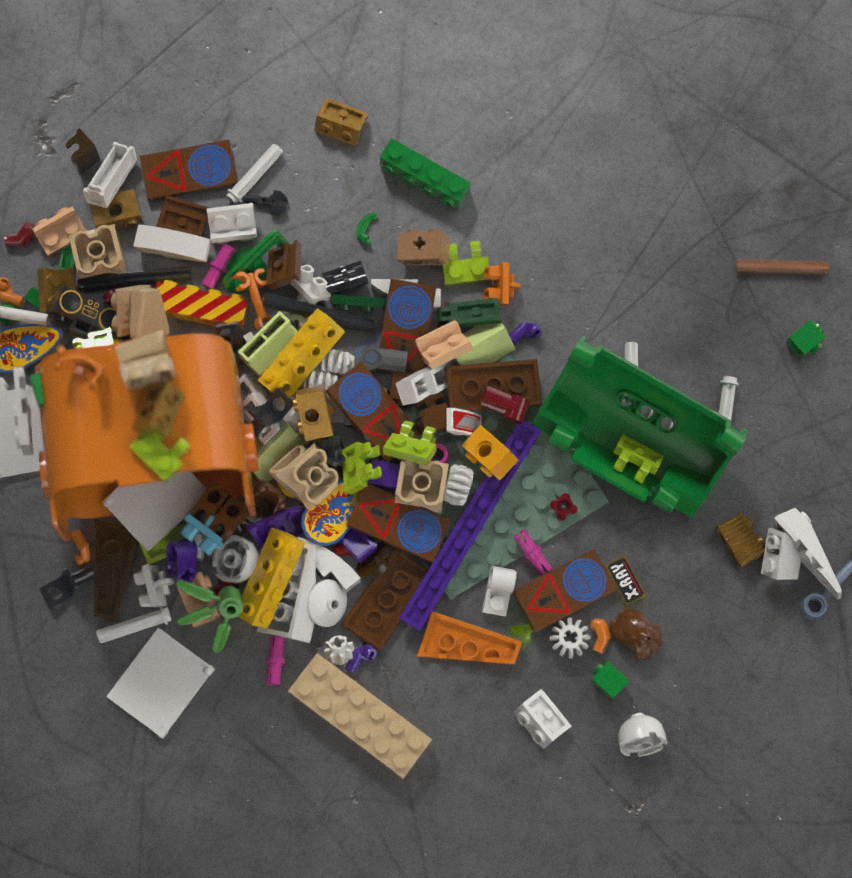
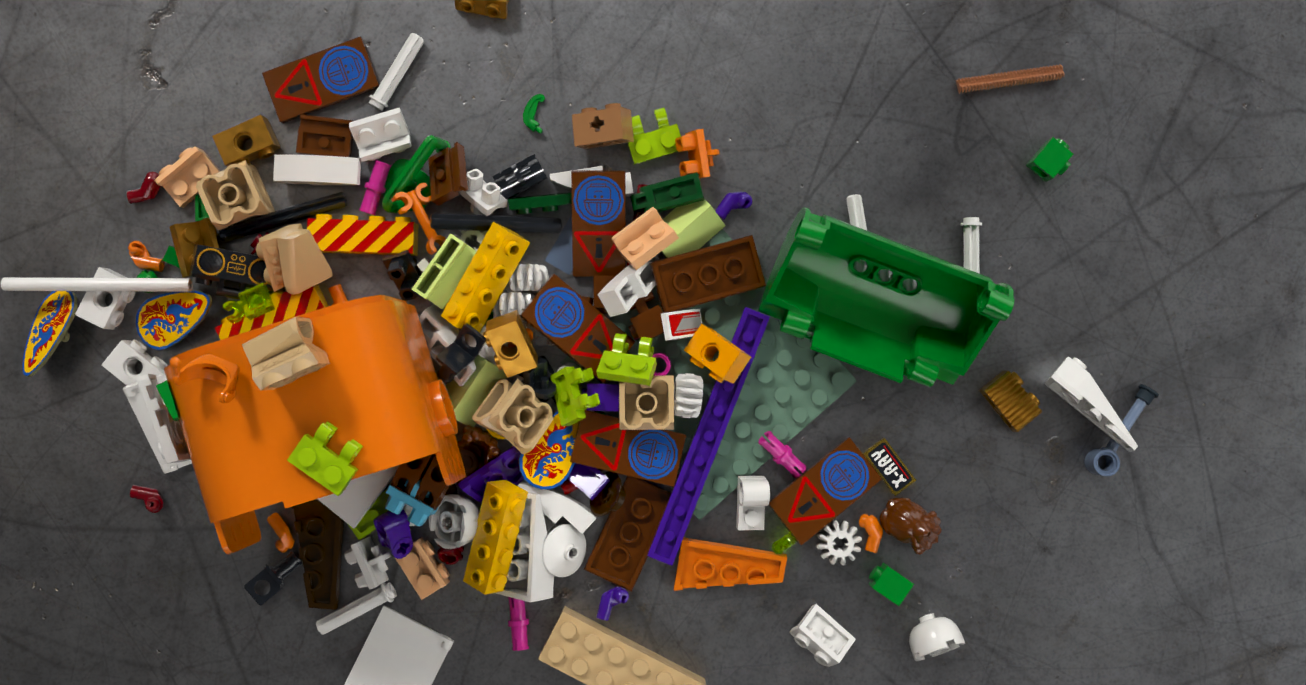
camera: 10 degrees left, 10 degrees up
dark brown hinge [66,128,100,175] -> none
white container [83,142,138,208] -> none
pearl gold bracket [132,381,185,437] -> none
bright green plant [176,580,243,653] -> none
black bar [244,190,288,215] -> none
white gear [324,636,354,665] -> none
dark grey piece [361,345,408,372] -> none
green brick [380,138,471,209] -> none
dark red piece [480,386,530,424] -> none
dark red plate [550,493,578,521] -> none
lime plate [613,434,664,484] -> none
white slope [761,528,801,580] -> none

